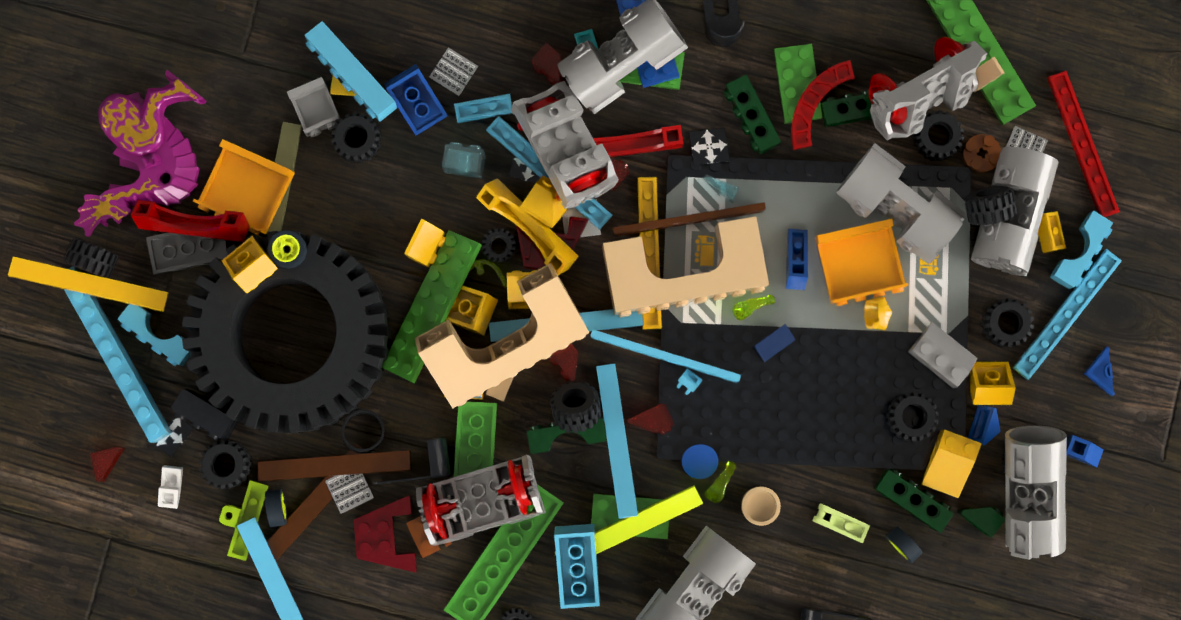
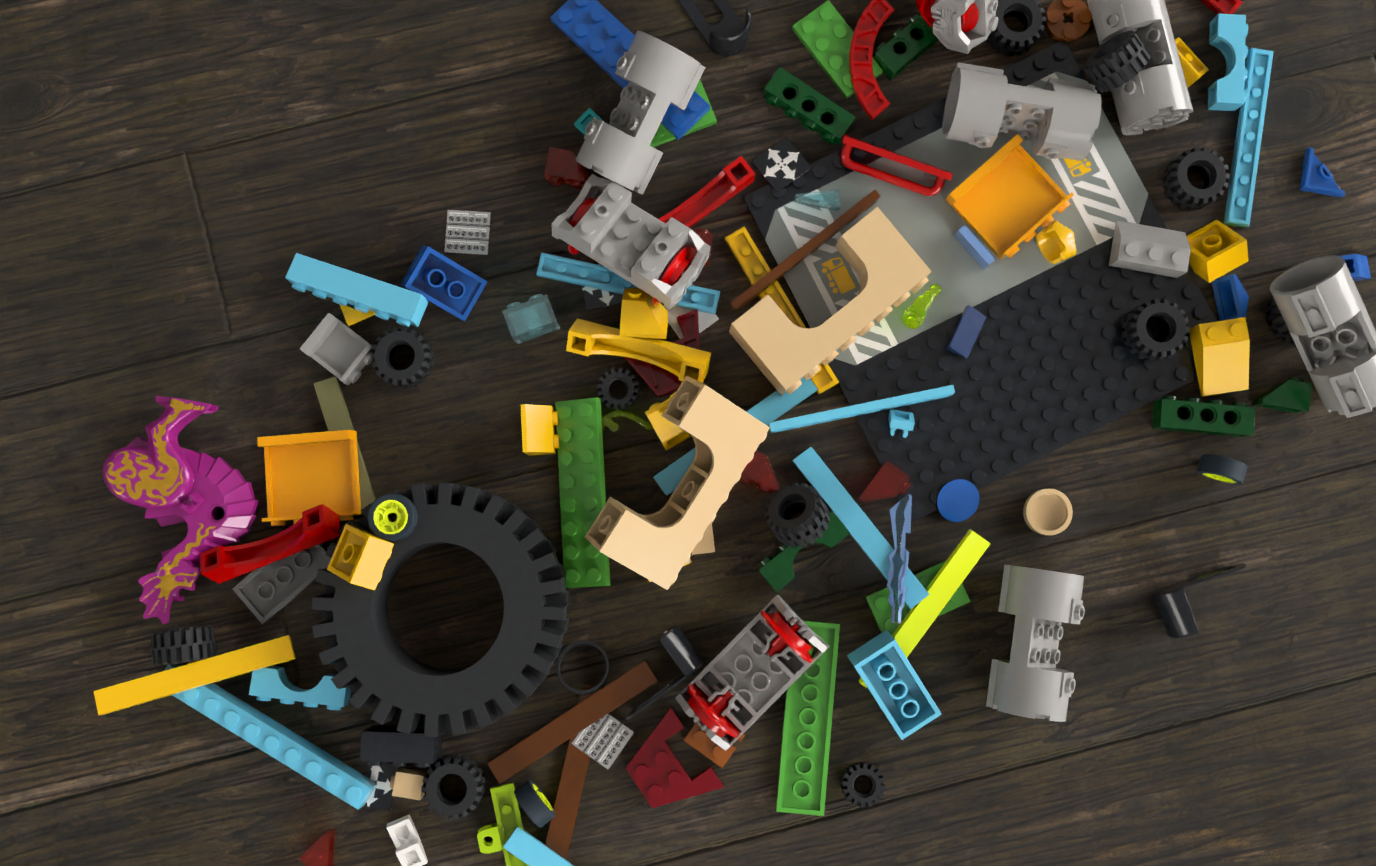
camera: 30 degrees left, 0 degrees up
yellow slope [445,286,498,336] -> none
medium azure tile [454,94,513,123] -> none
bright green plate [454,402,497,477] -> none
clear neon green piece [705,462,737,503] -> none
blue slope [786,229,808,290] -> none
yellowish green plate [812,503,870,543] -> none
none -> tan brick [390,768,428,800]
none -> red piece [841,134,953,196]
none -> medium blue sword [887,494,912,624]
none -> medium blue tile [953,225,995,270]

